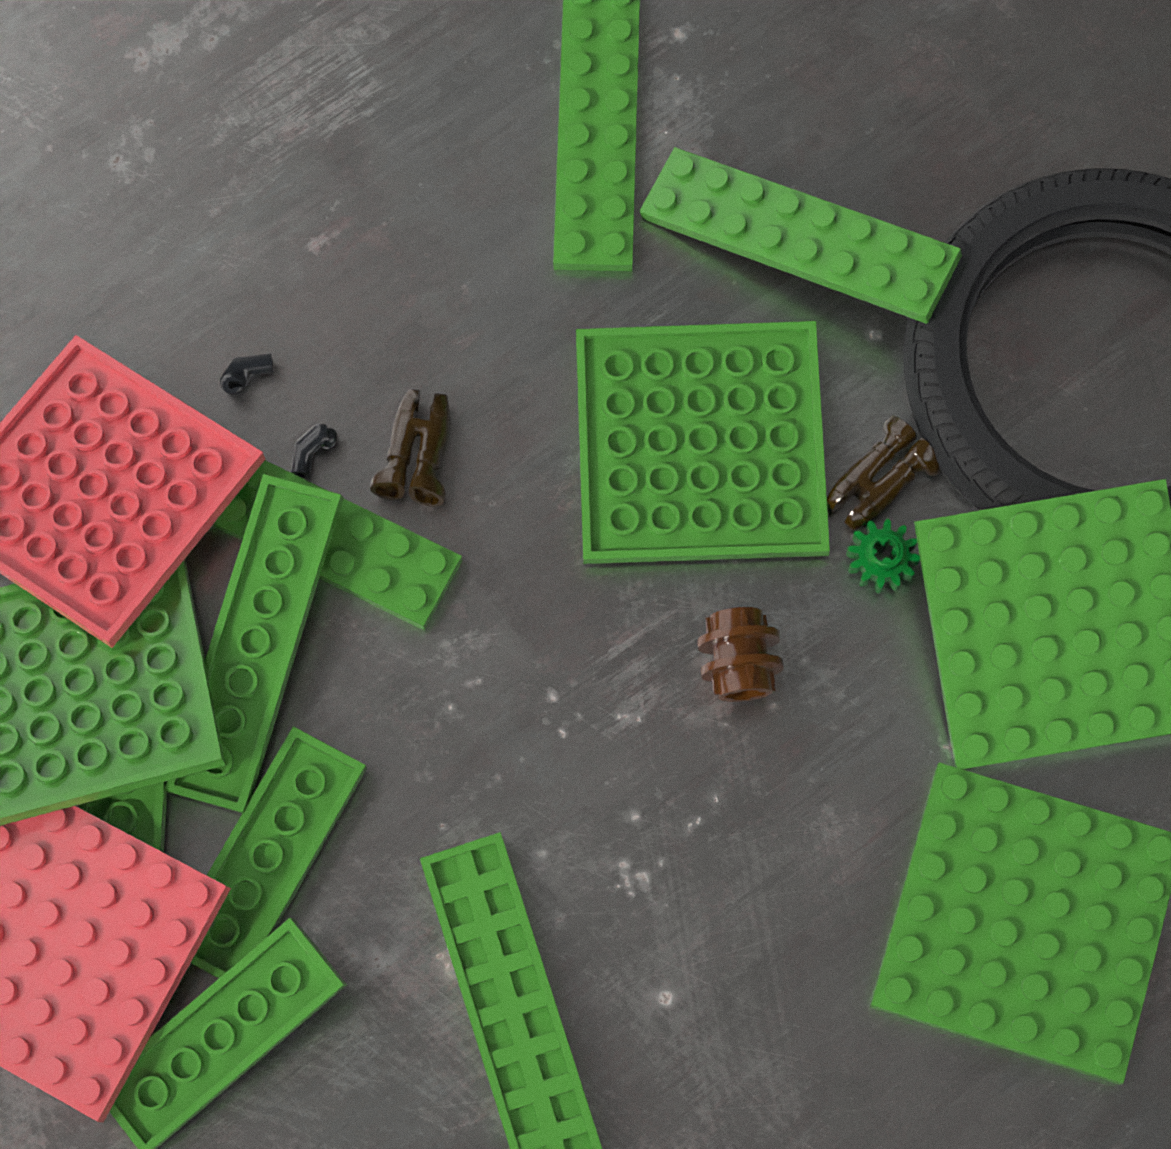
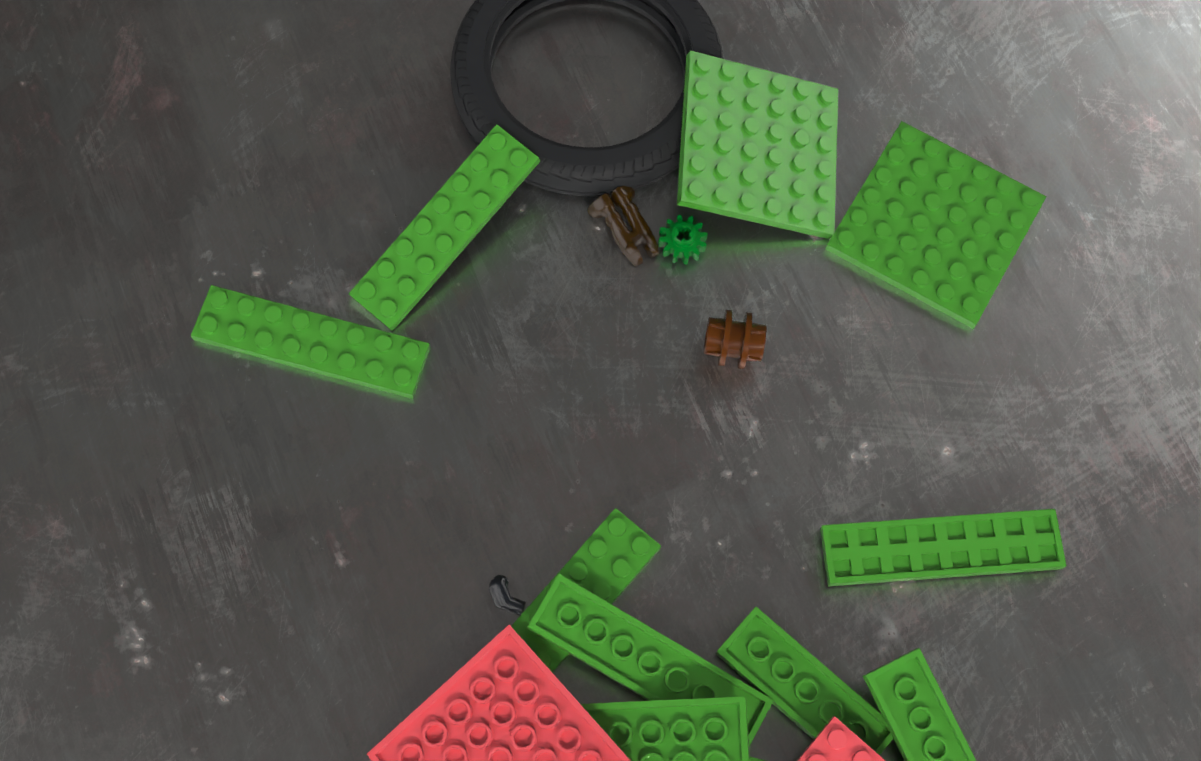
camera: 85 degrees left, 5 degrees down
black arm [220,353,274,395] -> none
dark brown piece [370,388,450,507] -> none
bright green plate [576,321,830,564] -> none

